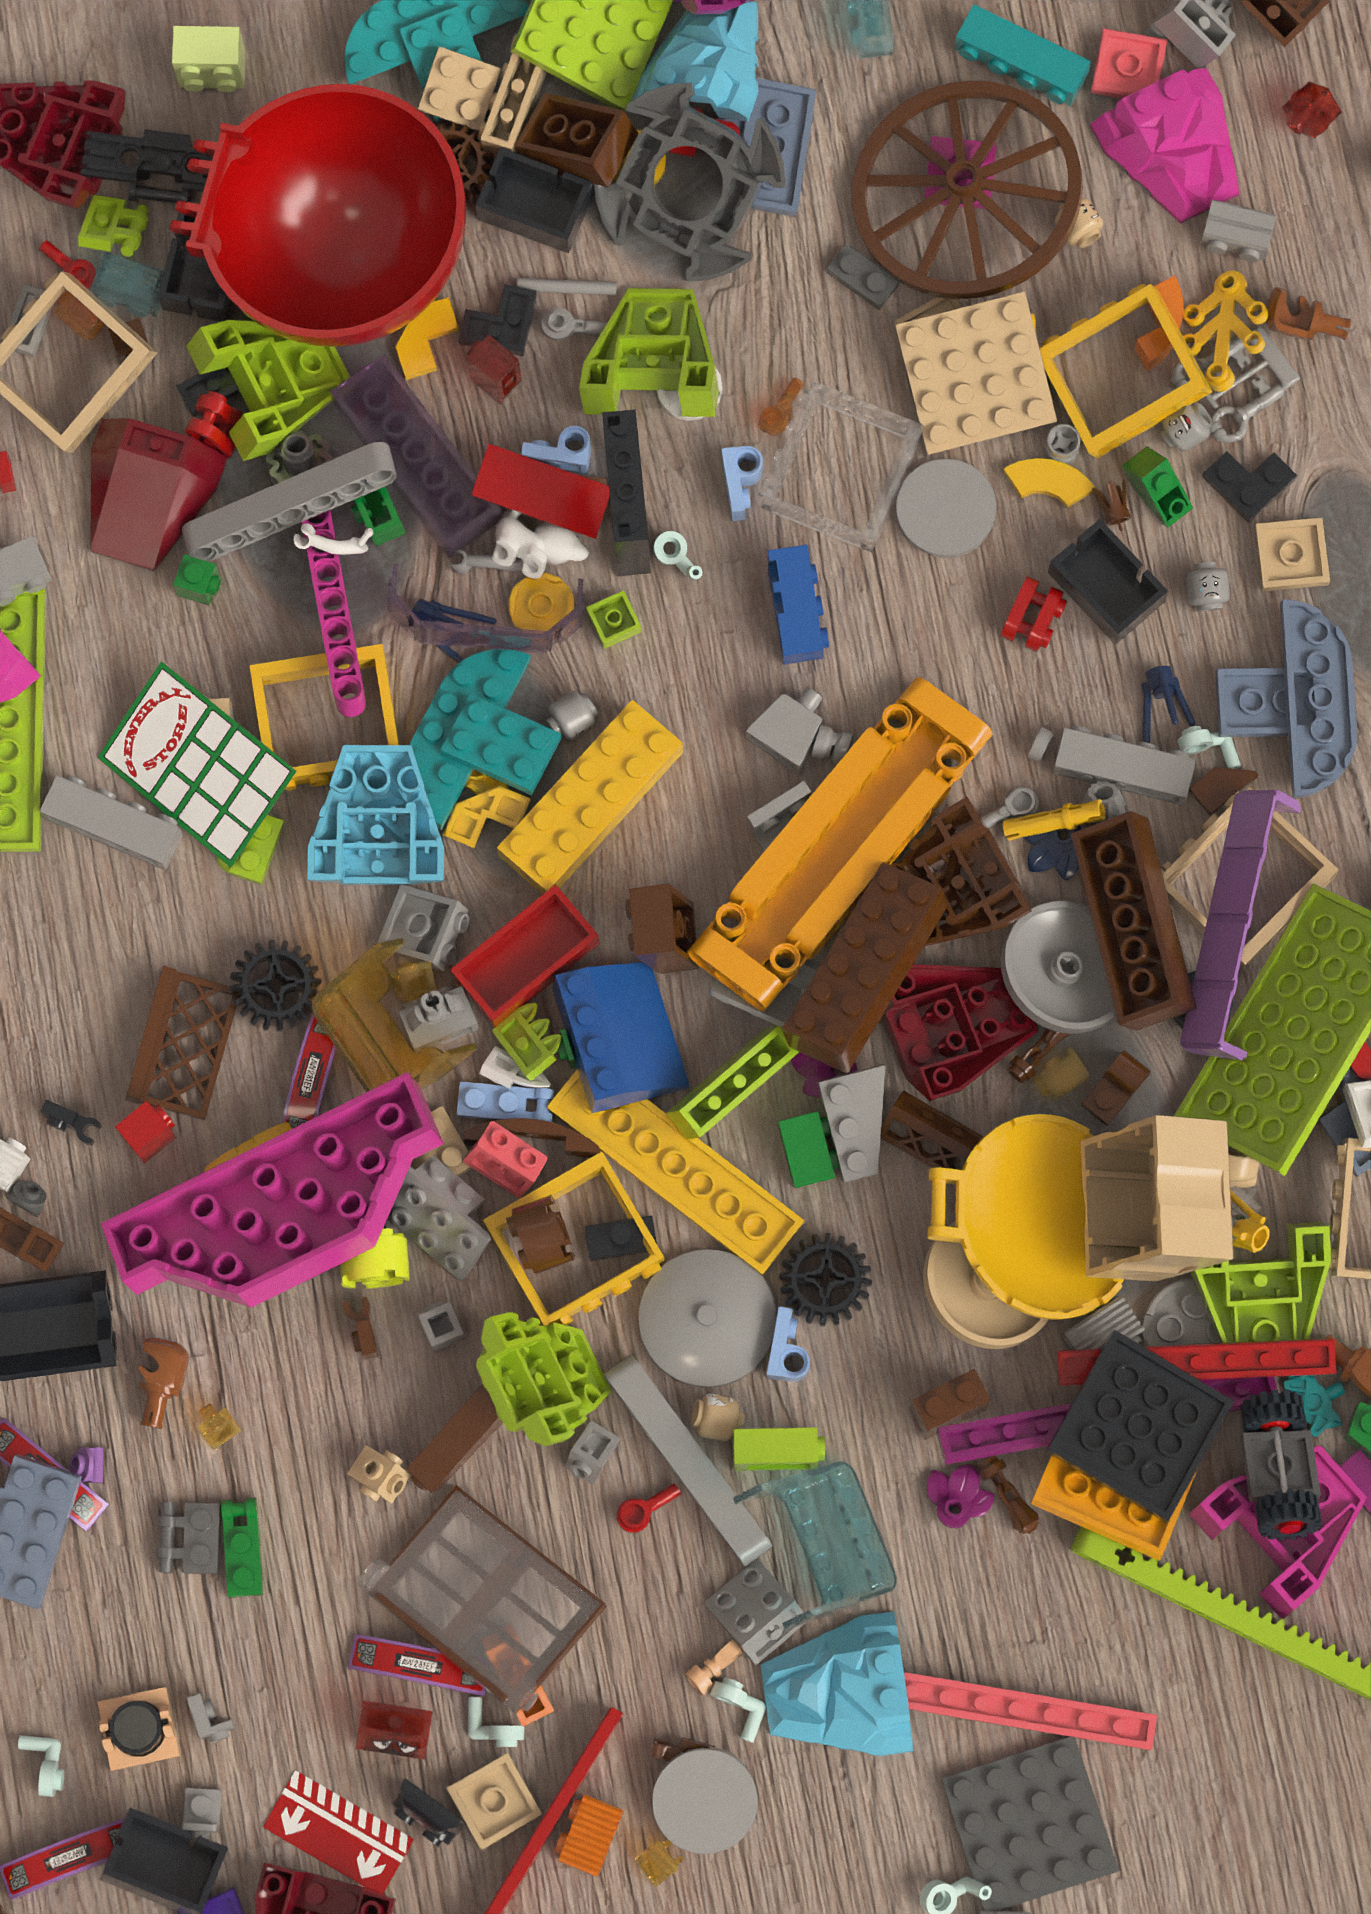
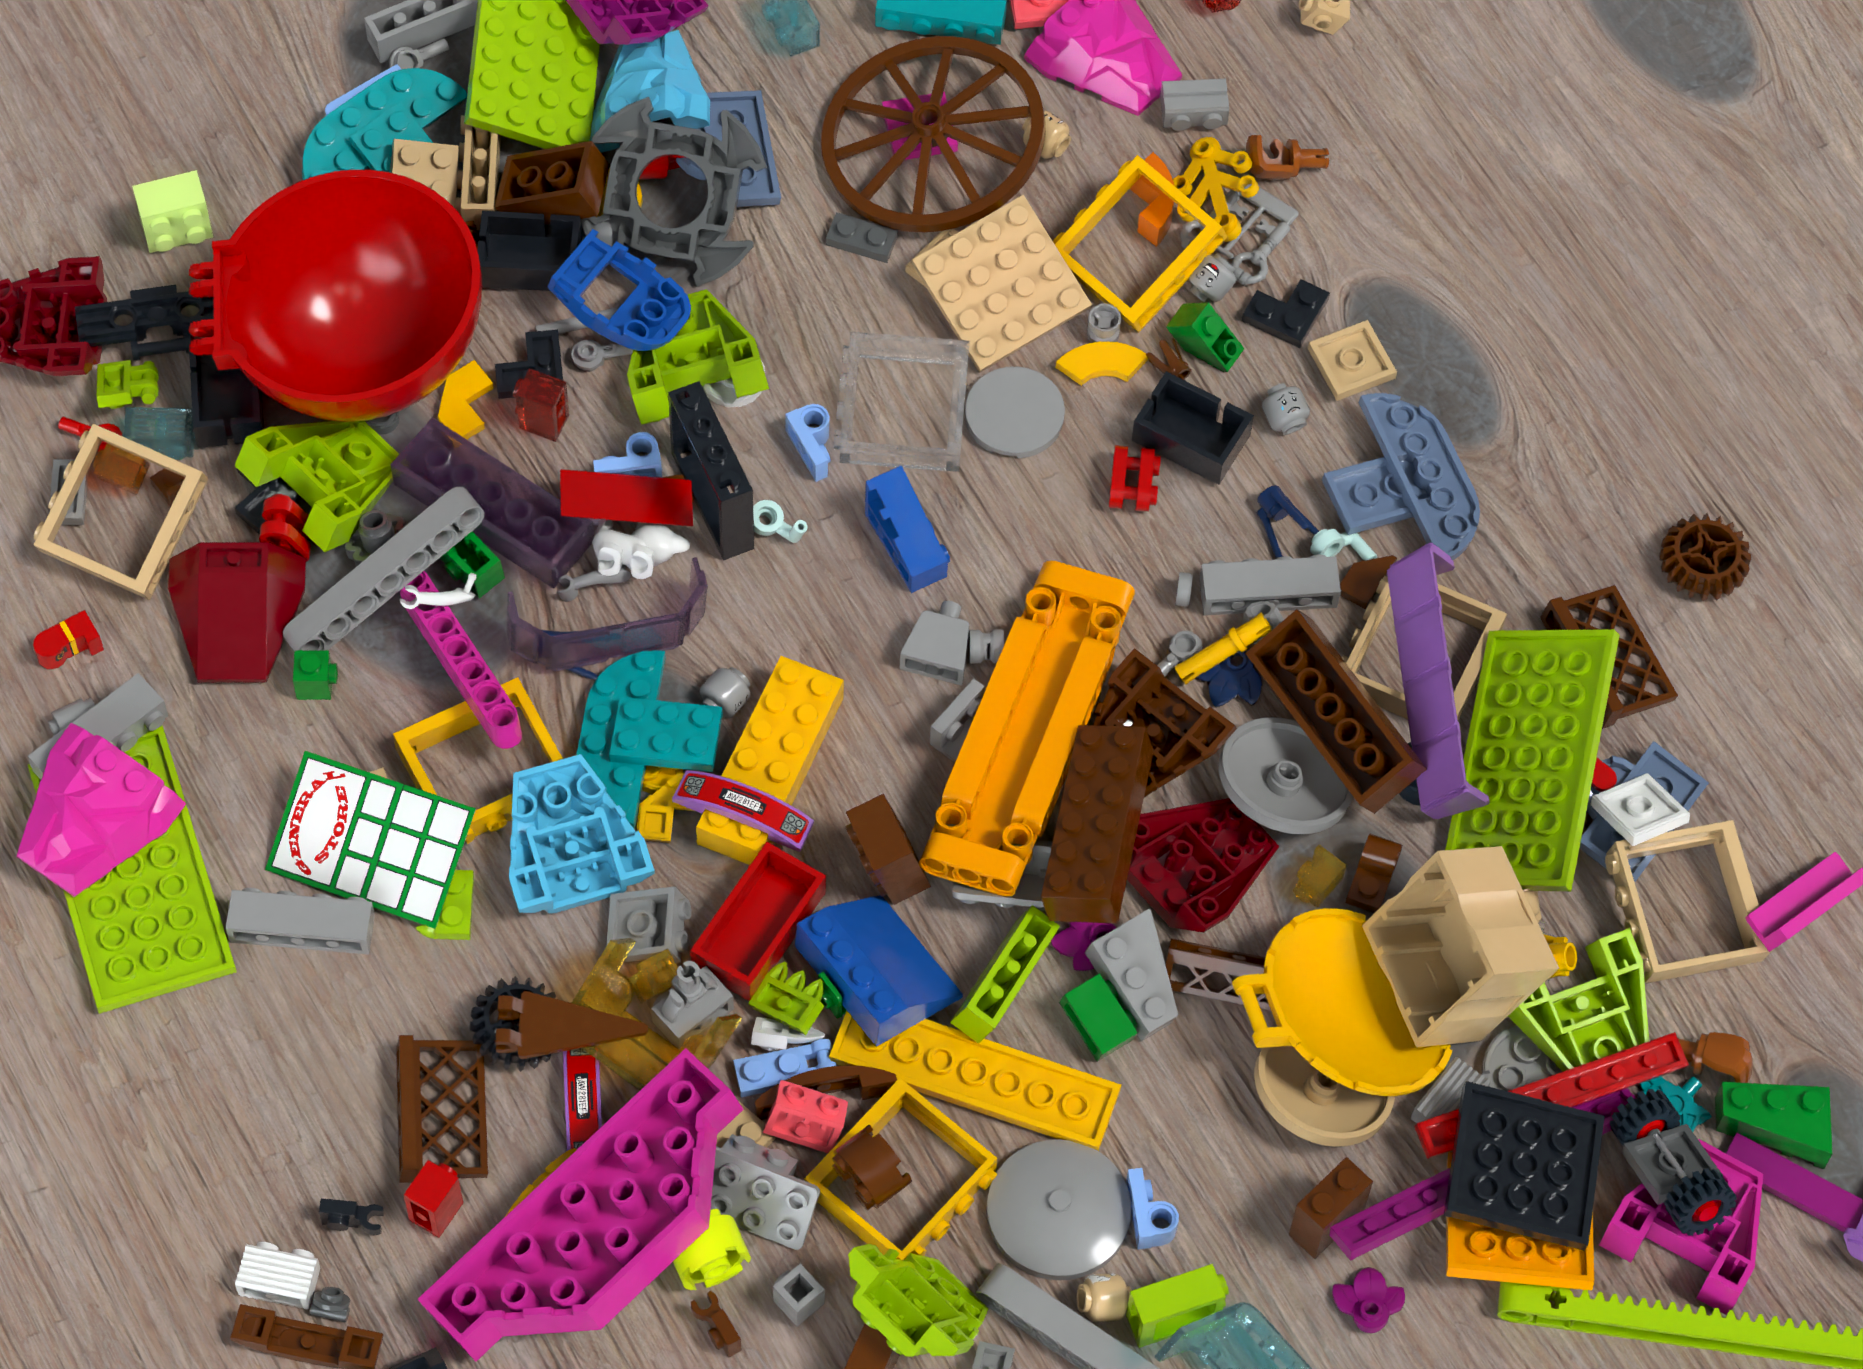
camera: 25 degrees left, 15 degrees down
yellow tile [508,573,575,639] -> none
black tile [585,1215,657,1261] -> none
lime piece [586,590,642,649] -> none
clear orange plate [758,378,804,436] -> none
black gear [779,1233,872,1327] -> none
reddish brown piece [978,1455,1039,1534] -> none
reddish brown piece [1008,1028,1071,1083] -> none
none -> reddish brown flag [495,991,648,1059]
none -> blue slope [547,229,691,351]
none -> slope [672,770,814,852]

